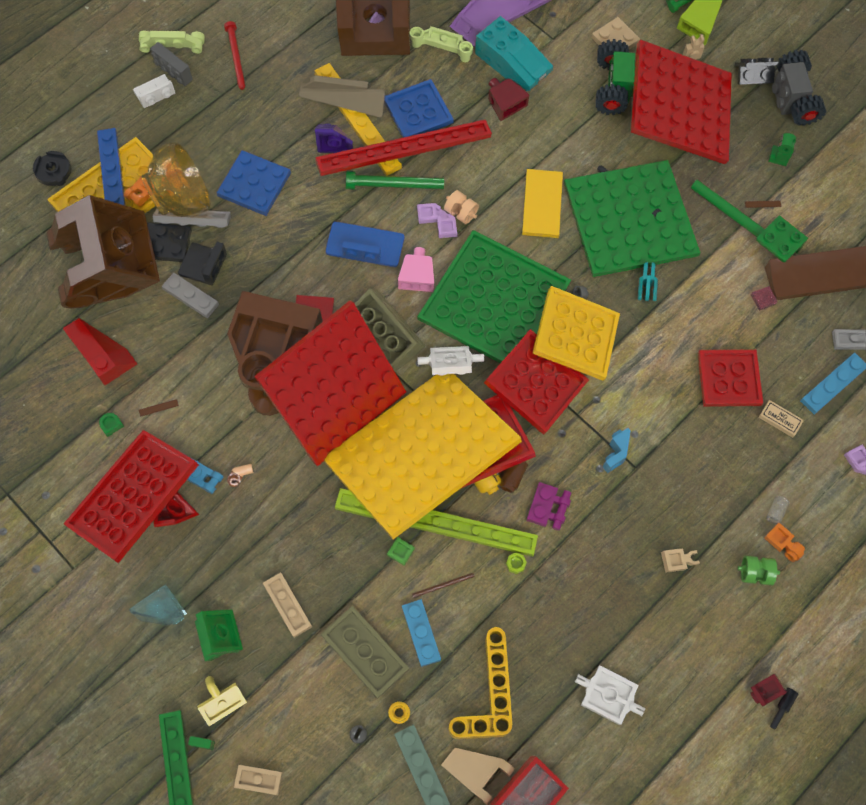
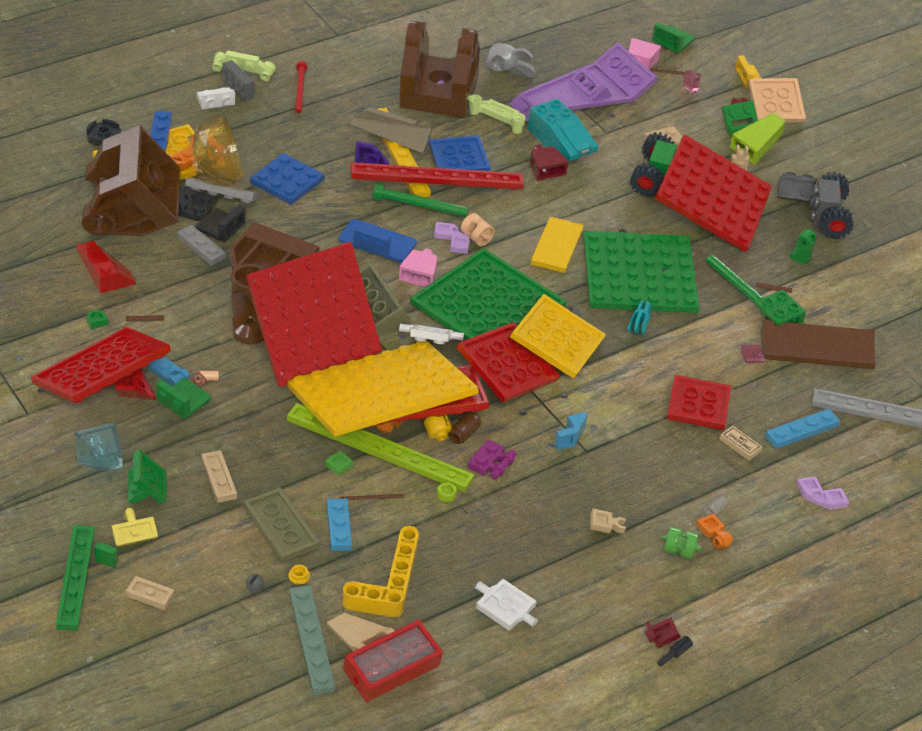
camera: 10 degrees right, 25 degrees down
none -> green bracket [156,378,211,420]

